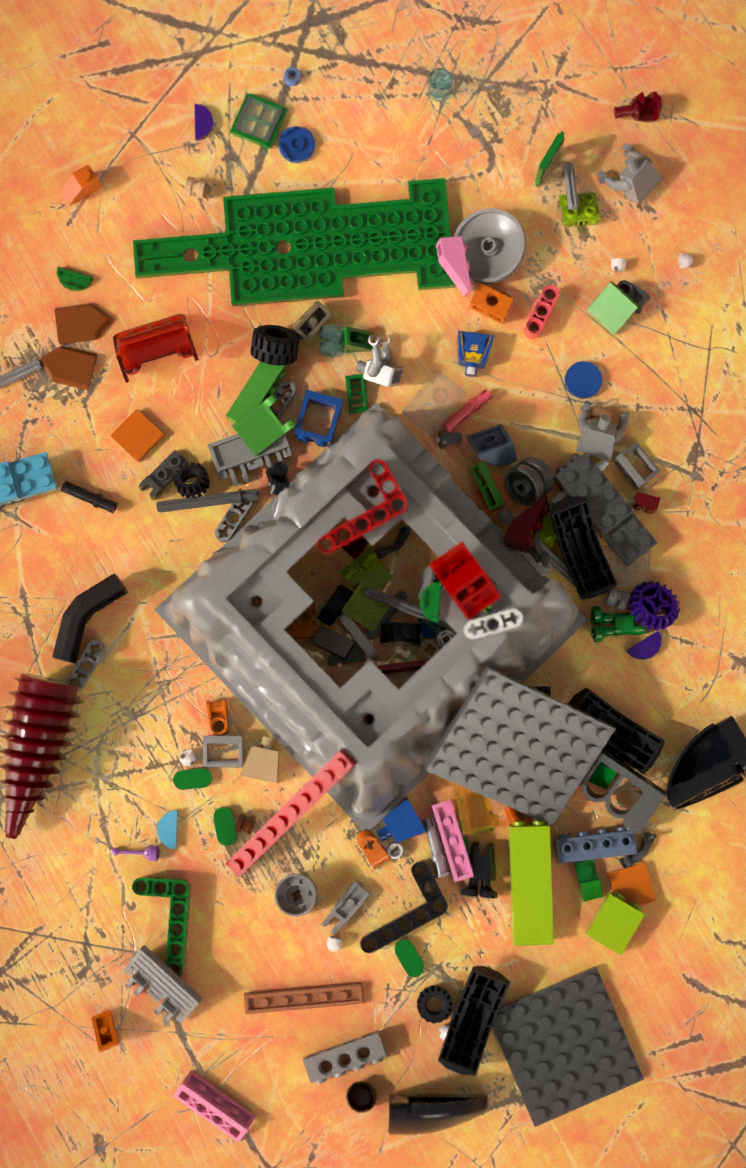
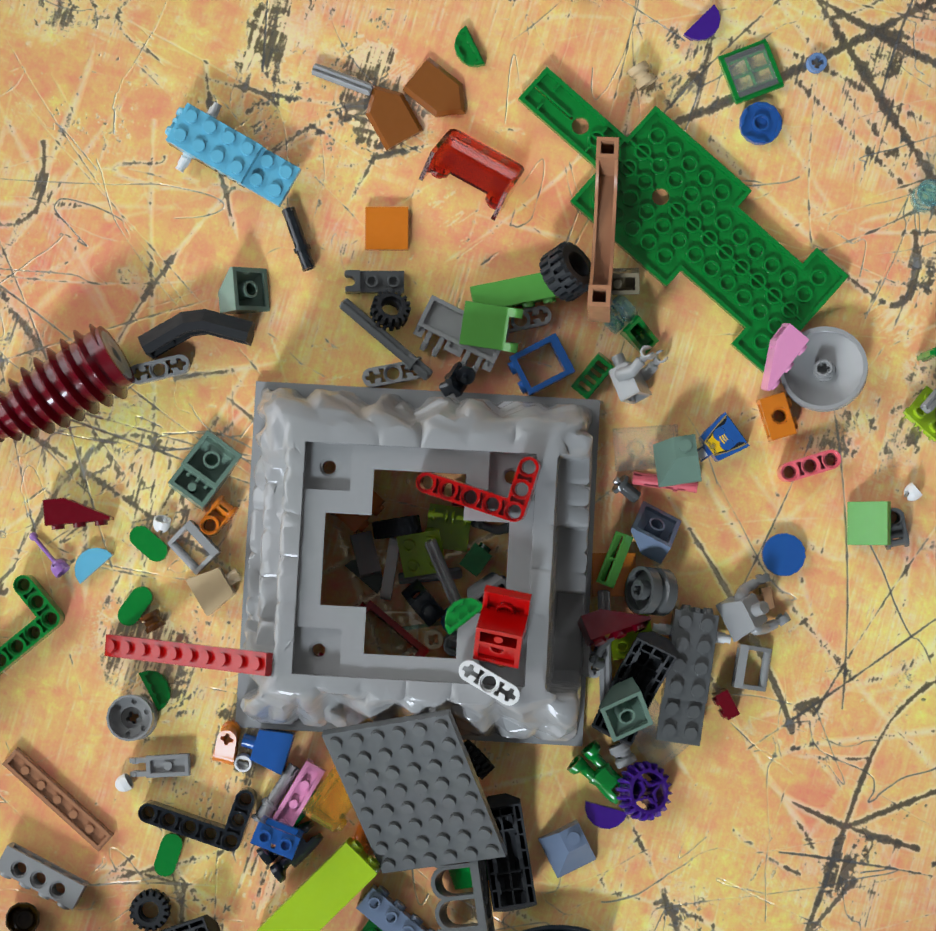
camera: 50 degrees right, 5 degrees up
none -> dark red slope [43,498,114,530]
none -> green tile [139,670,171,711]
none -> sand green slope [168,430,242,511]
none -> sand green slope [218,267,270,314]
none -> blue window [250,815,304,860]
none -> dark green brick [459,542,492,577]
none -> sand blue slope [538,819,596,878]
none -> nougat arch [587,137,619,323]
none -> sand green slope [599,677,653,742]
none -> sand green slope [653,434,702,488]

